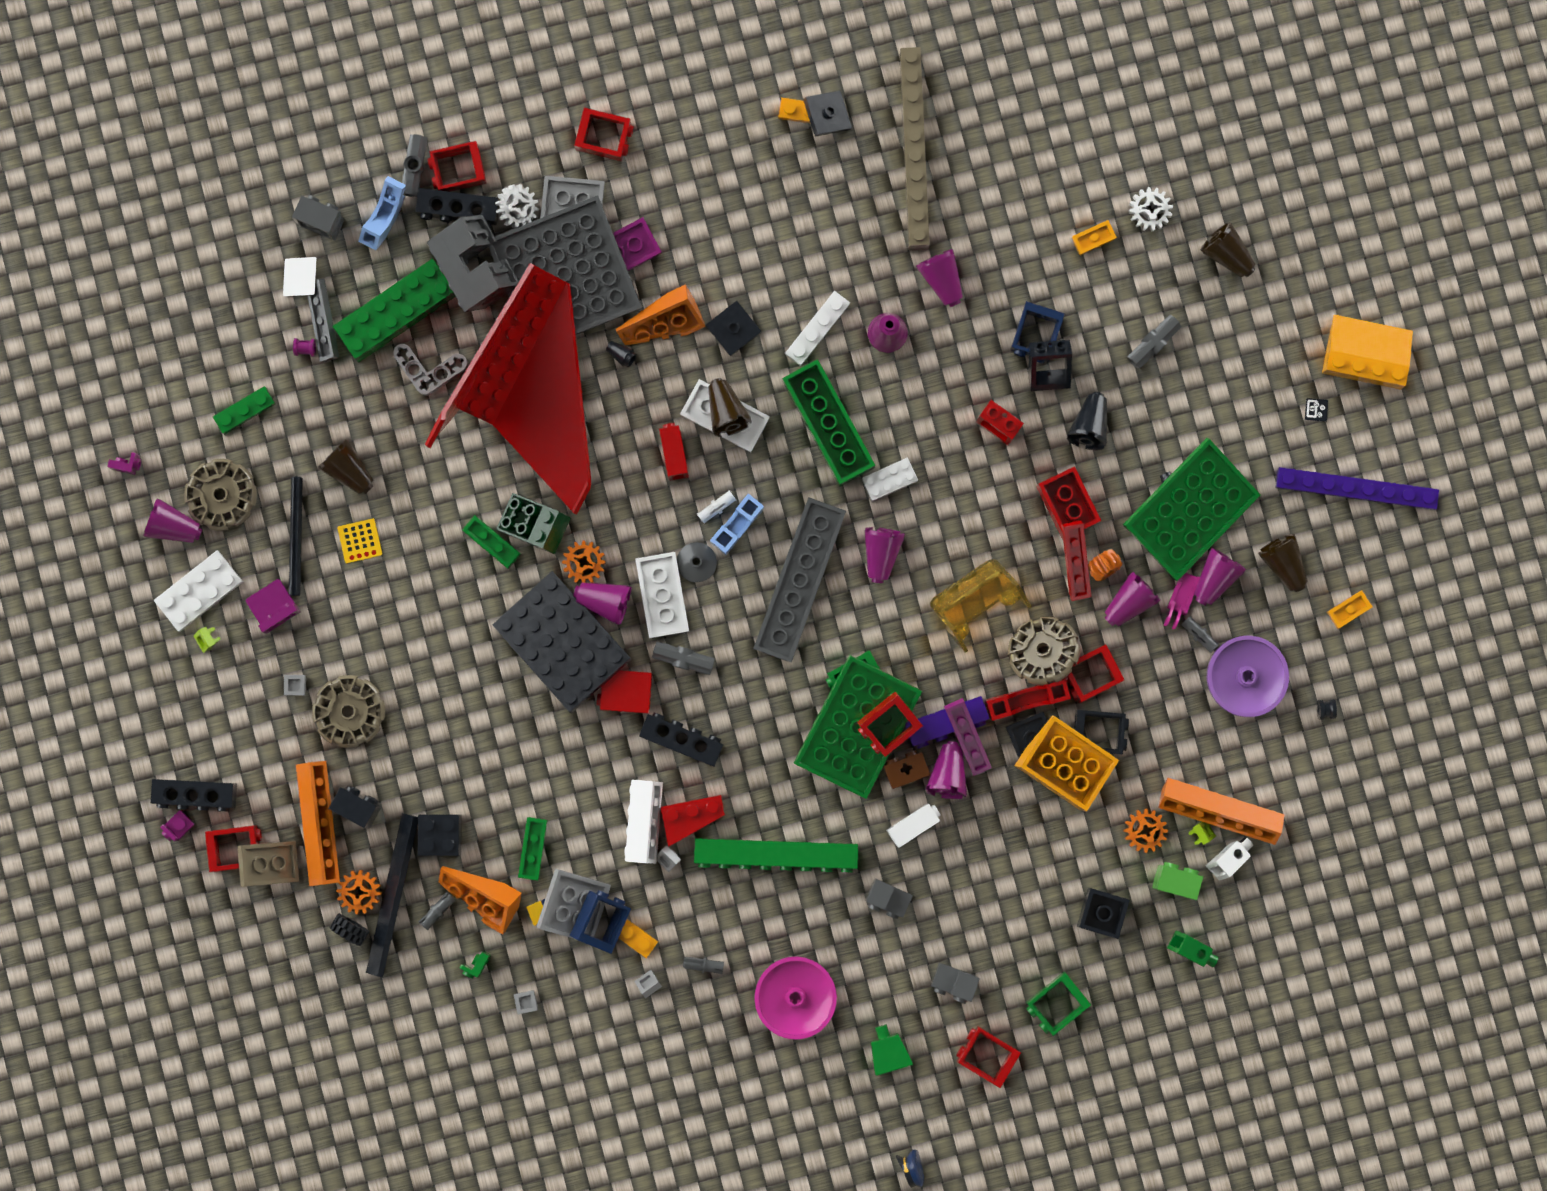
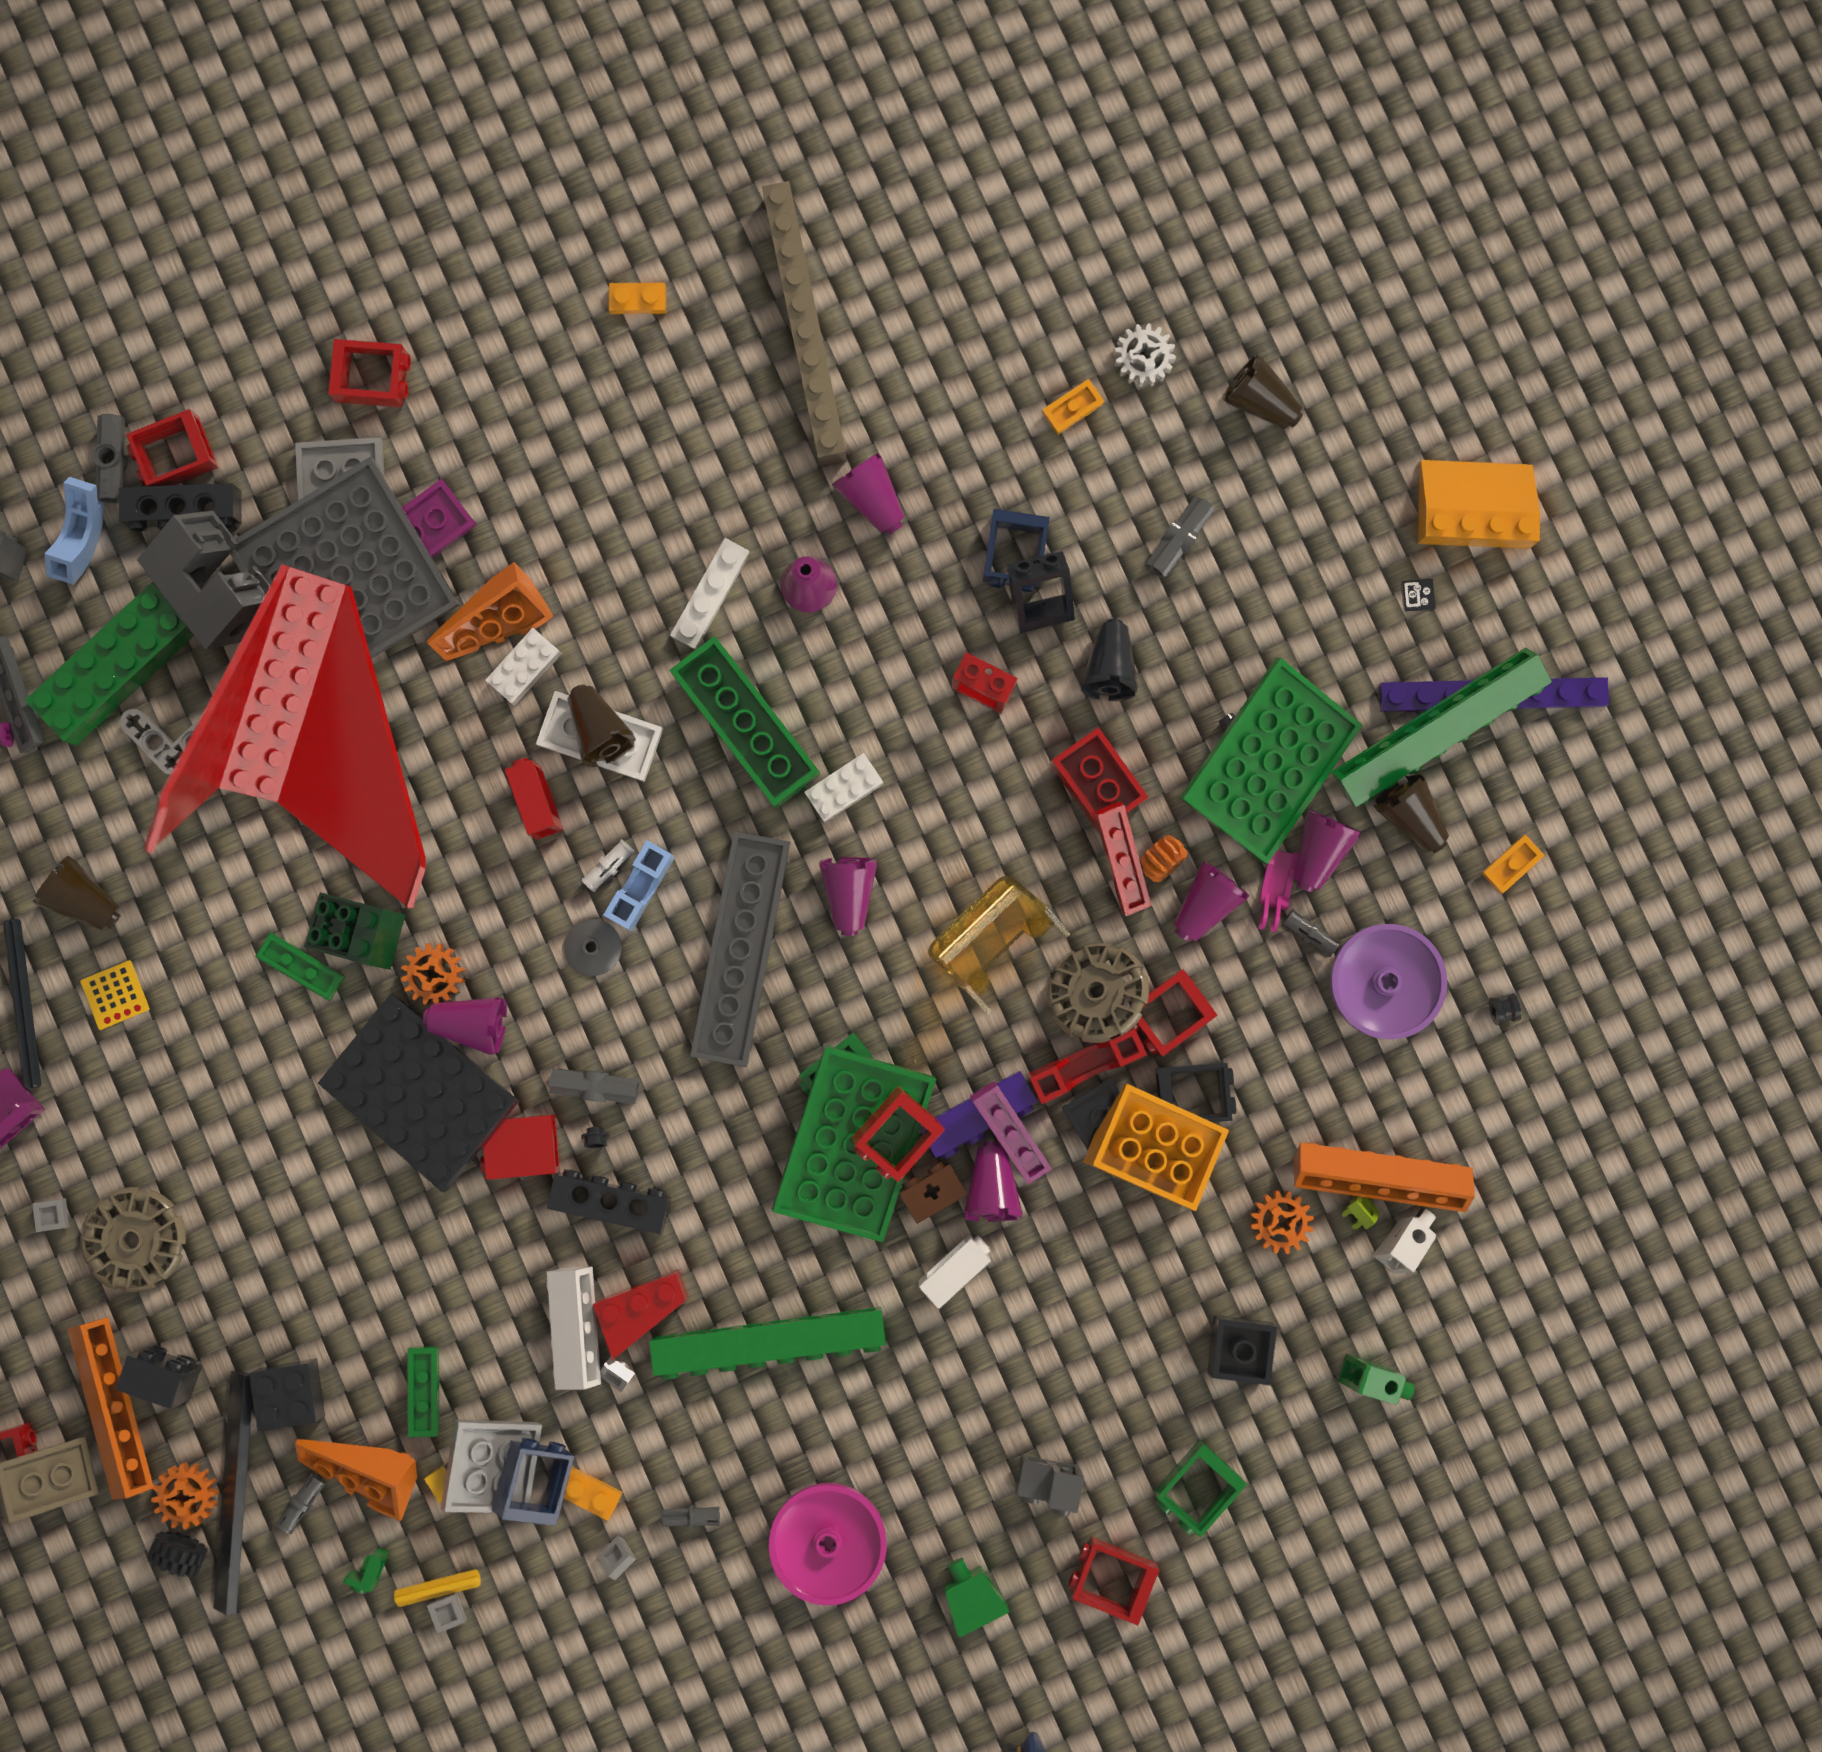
camera: 15 degrees left, 0 degrees up
white gear [495,184,539,228] -> none
black cone [606,341,637,367] -> none
white plate [635,552,689,638] -> none
black plate [705,300,762,357] -> none
black plate [803,91,852,137] -> none
dark grey brick [865,878,913,919] -> none
bright green brick [1152,862,1203,900] -> none
none -> yellow axle [394,1569,481,1607]
none -> white piece [485,628,562,706]
none -> black plate [581,1127,610,1148]
none -> green brick [1331,647,1552,807]

